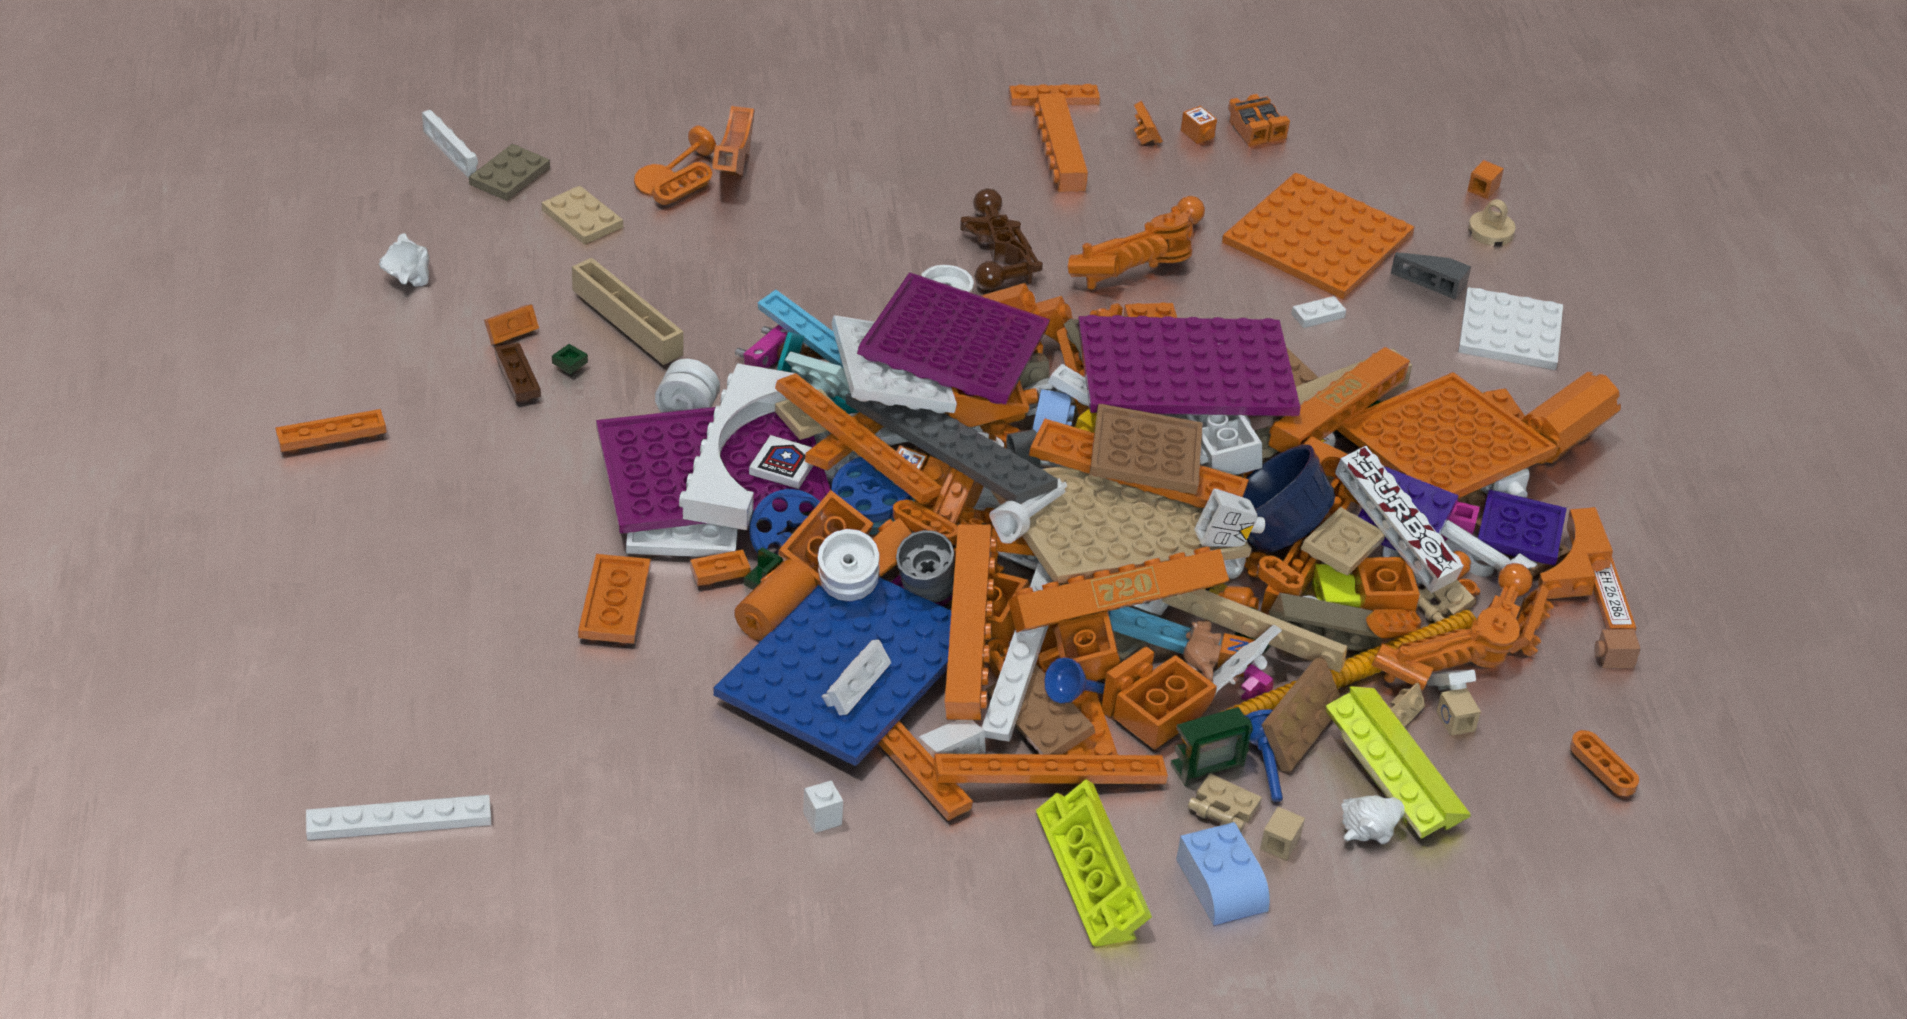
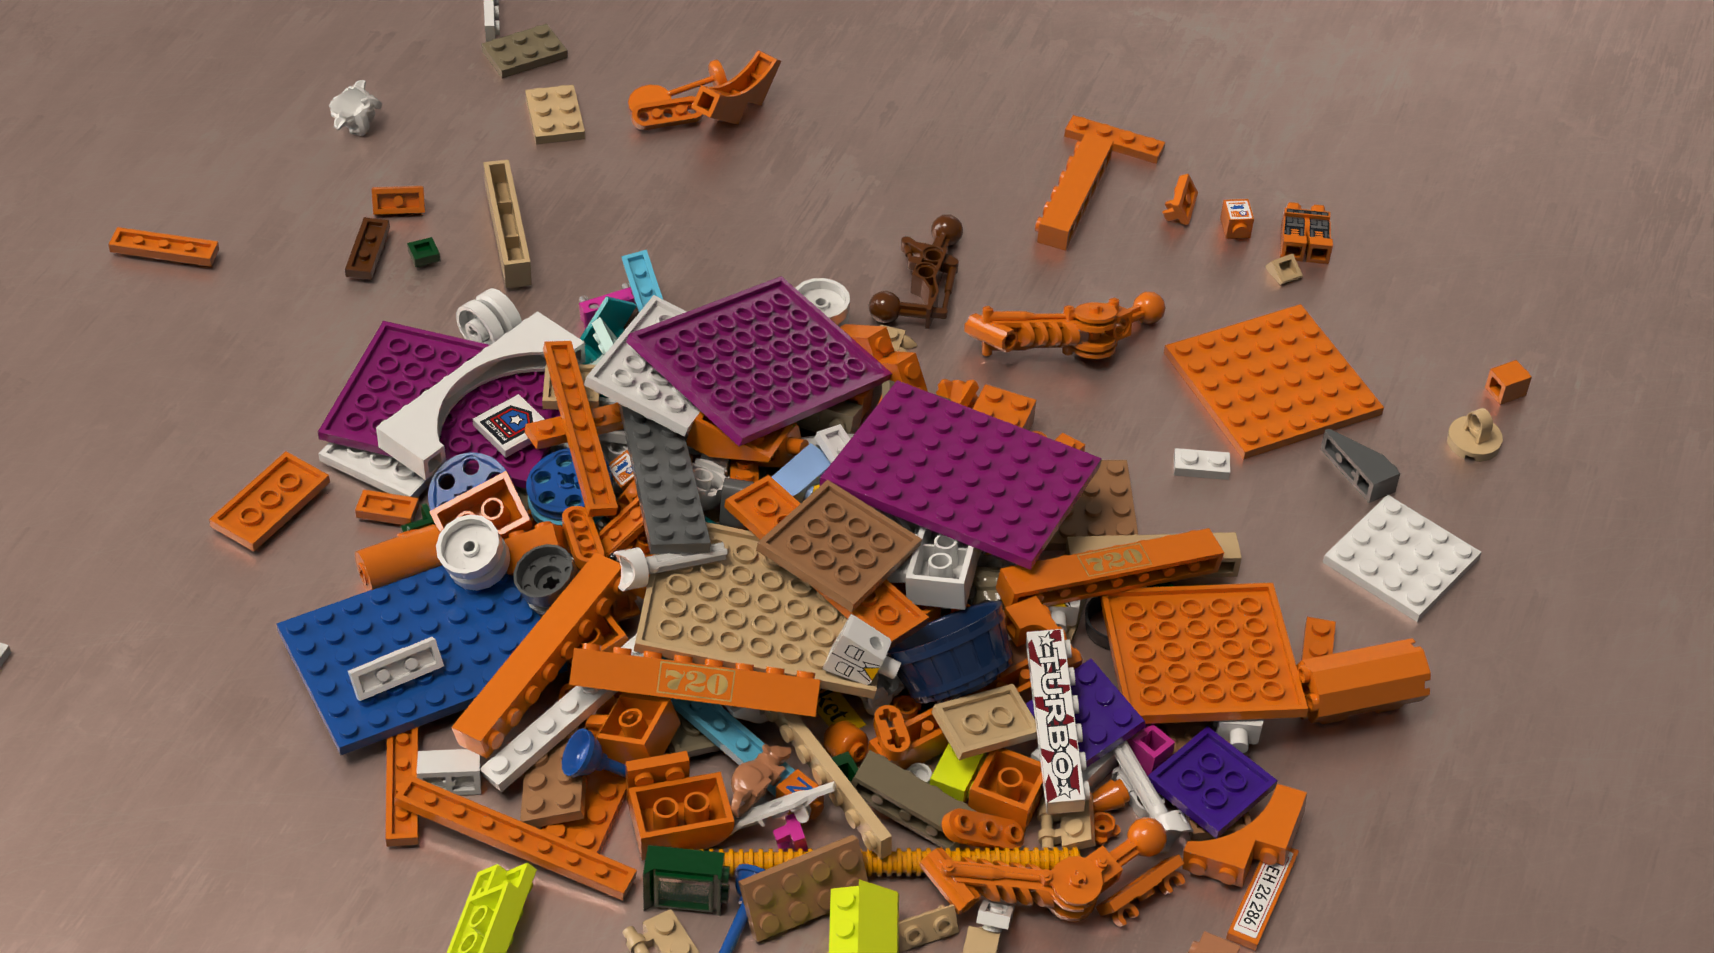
camera: 30 degrees right, 5 degrees up
white brick [803,780,843,833] -> none
none -> tan slope [1265,254,1303,285]

